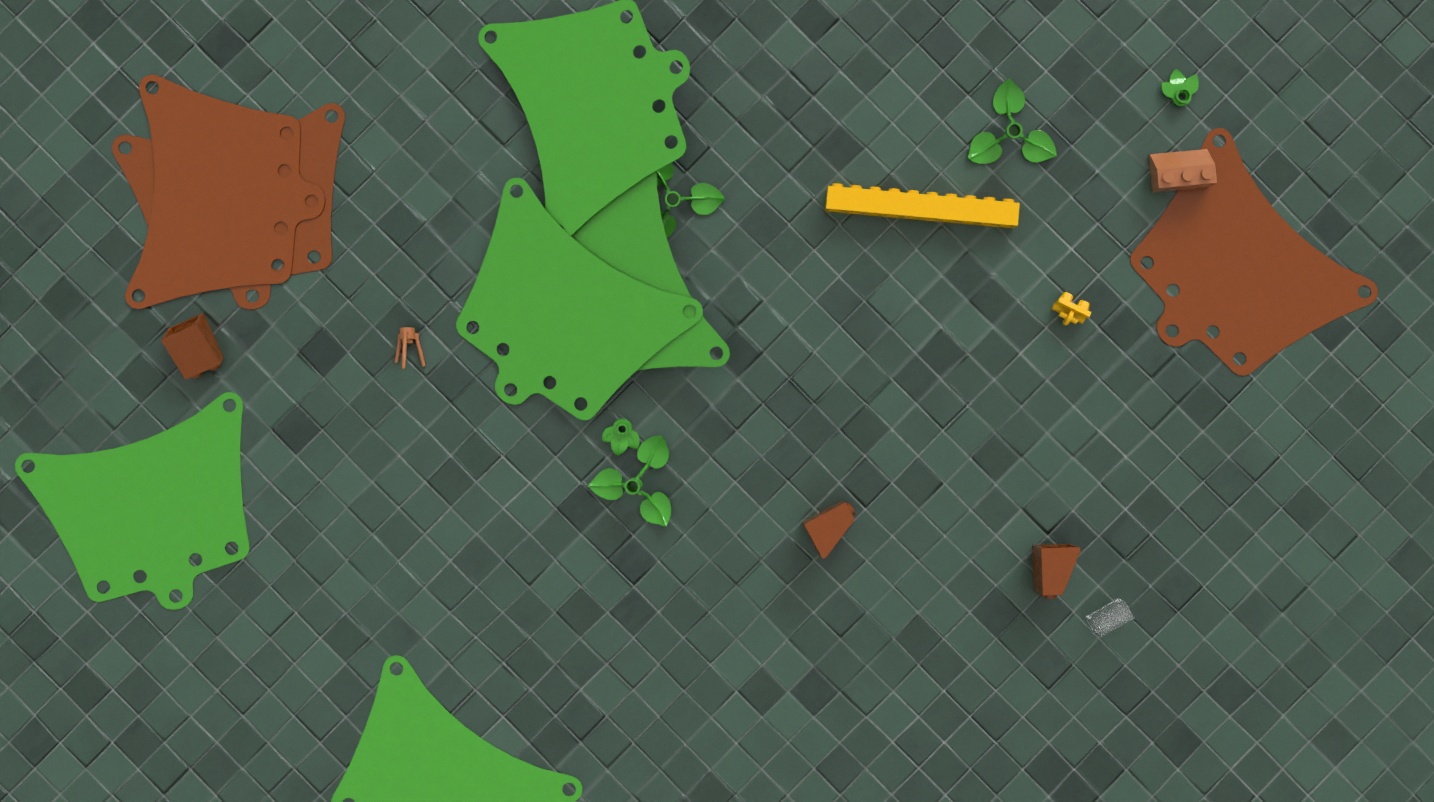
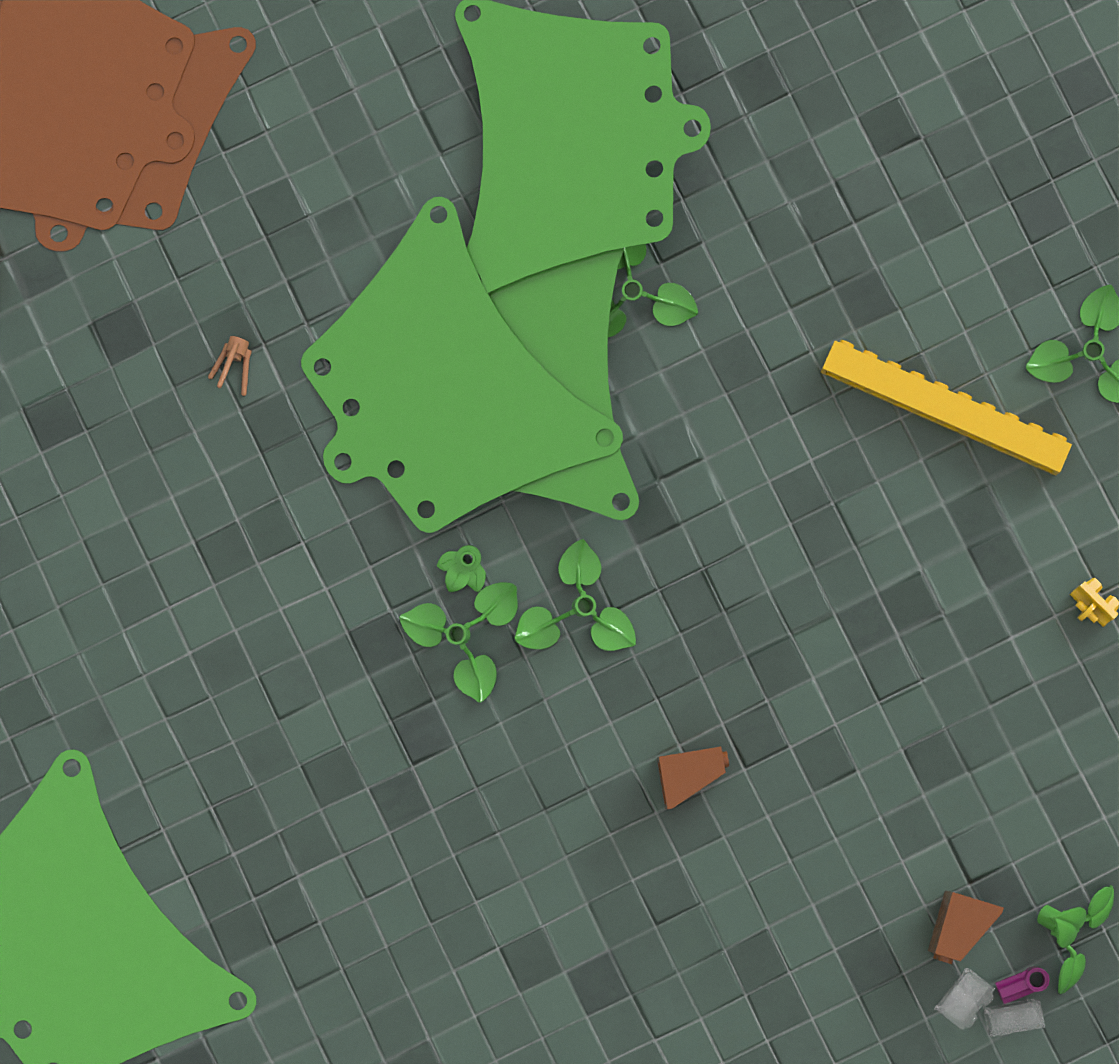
camera: 20 degrees right, 5 degrees down
none -> bright green plant [514,539,636,651]
none -> clear brick [934,968,995,1031]
none -> magenta piece [995,966,1050,1004]
none -> bright green plant [1037,885,1114,995]

